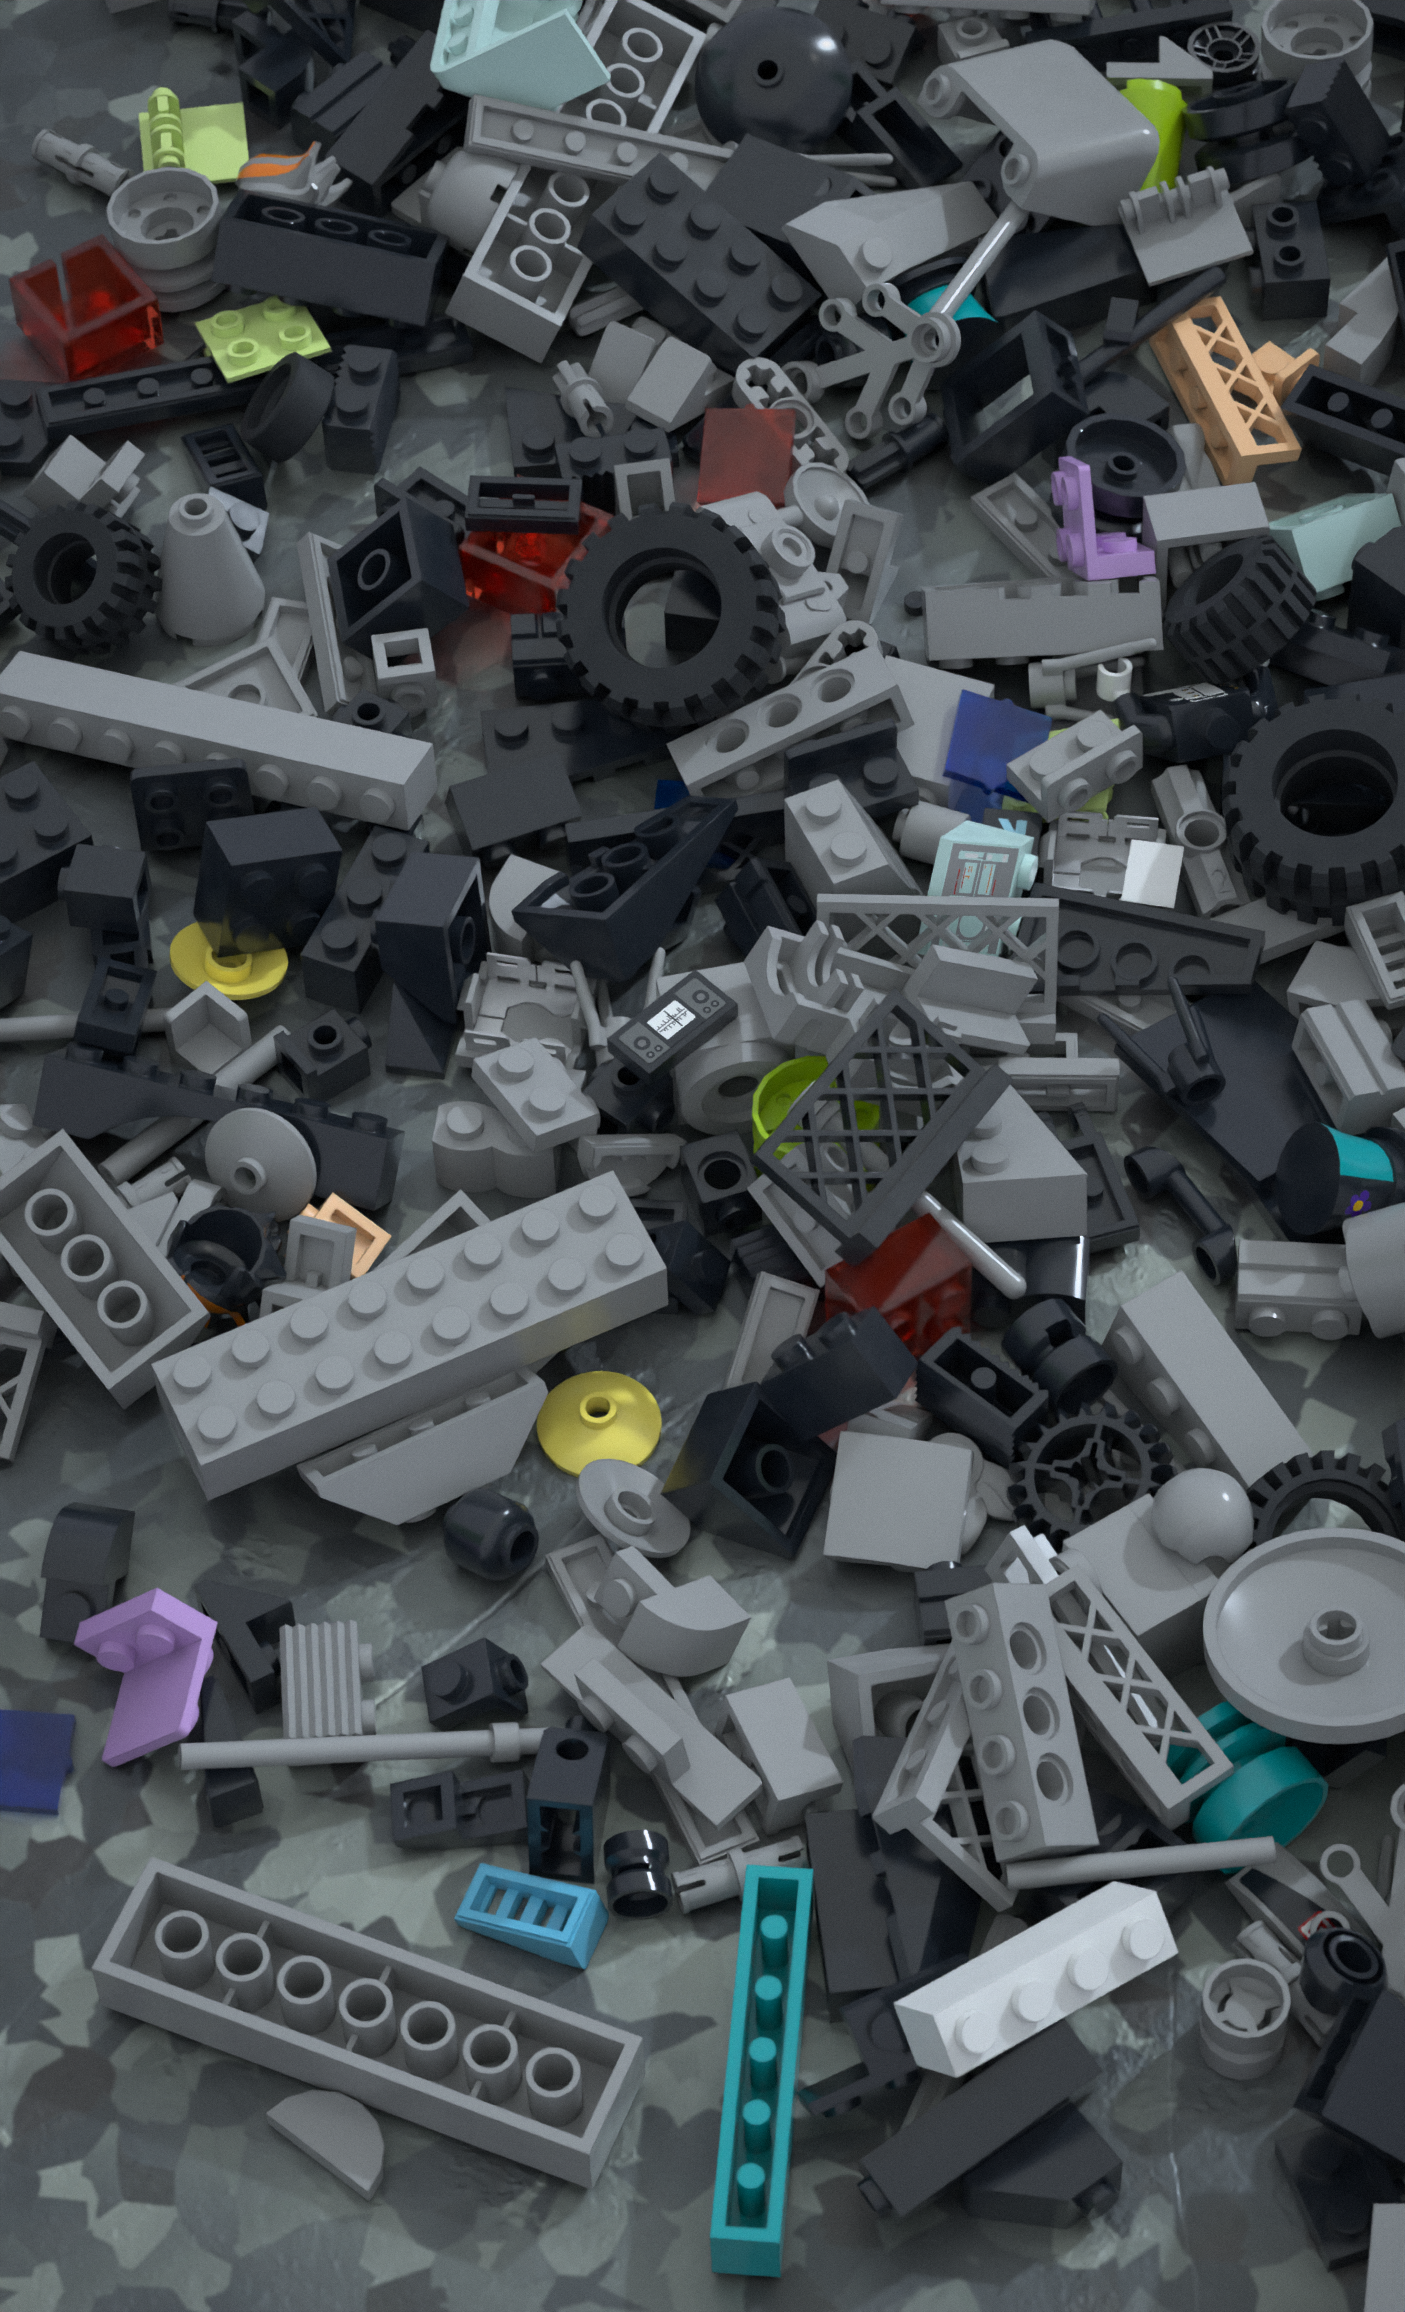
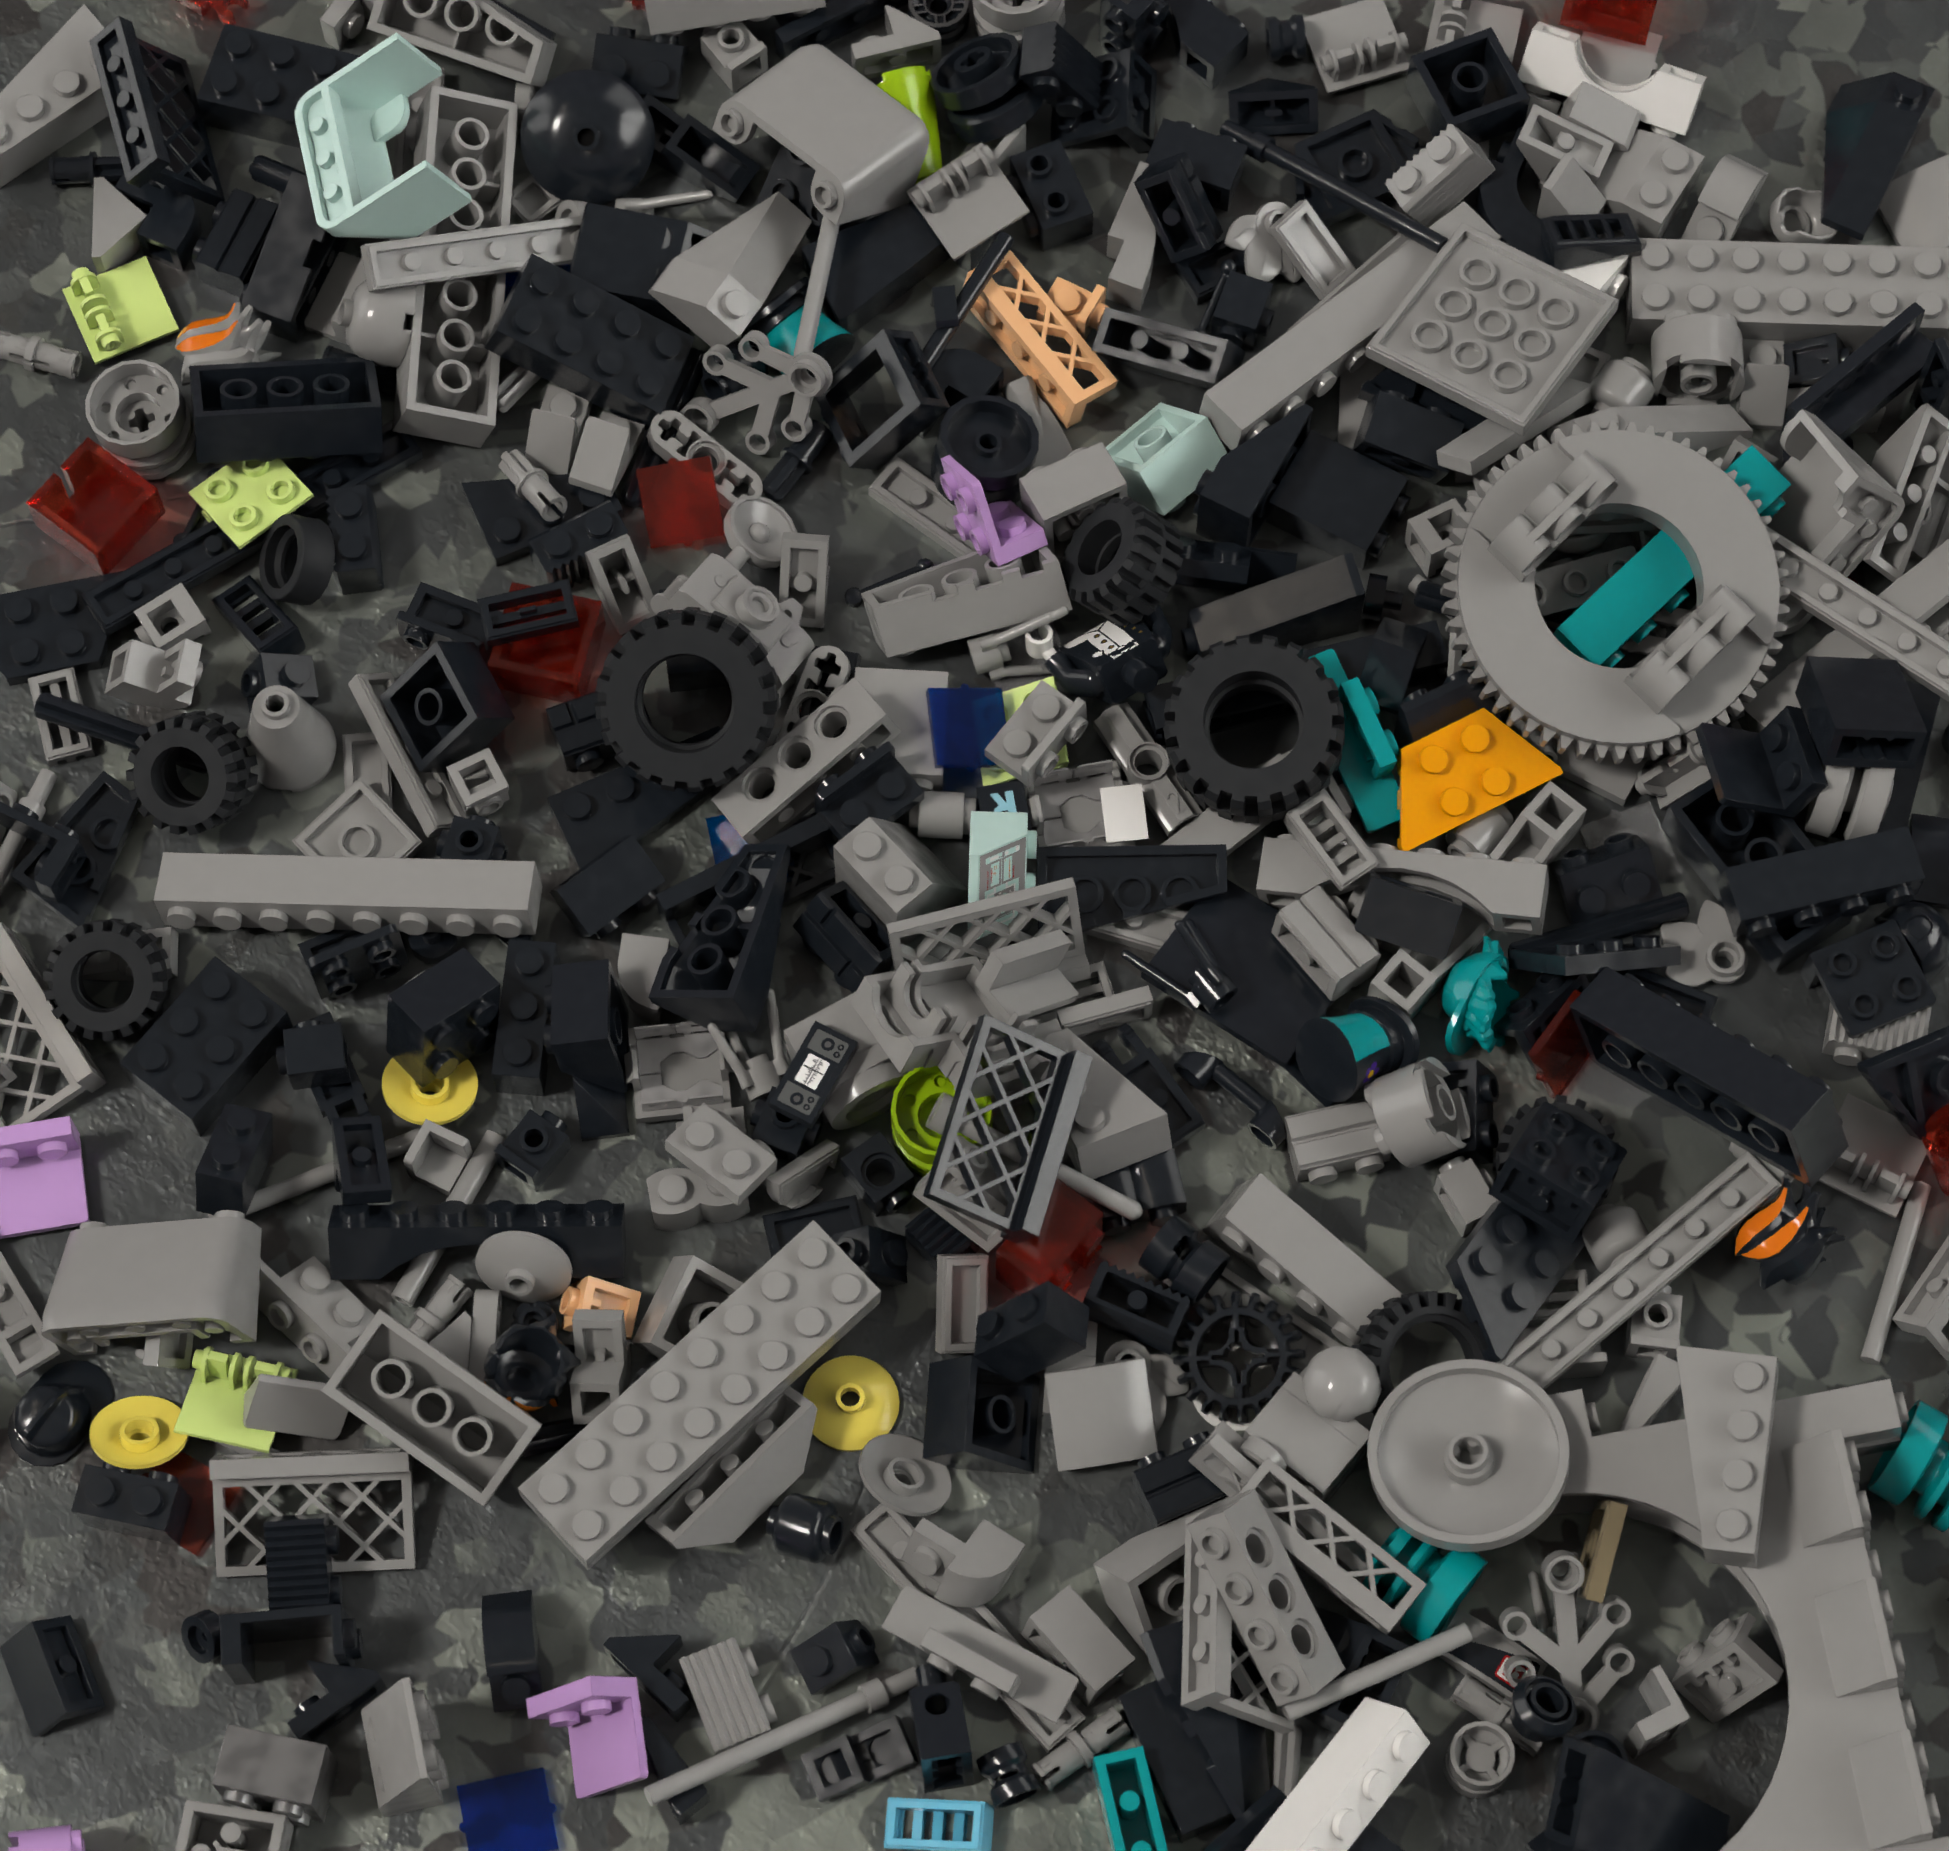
camera: 20 degrees left, 15 degrees up
none -> light grey slope [91,177,147,275]
none -> light grey brick [134,582,212,651]

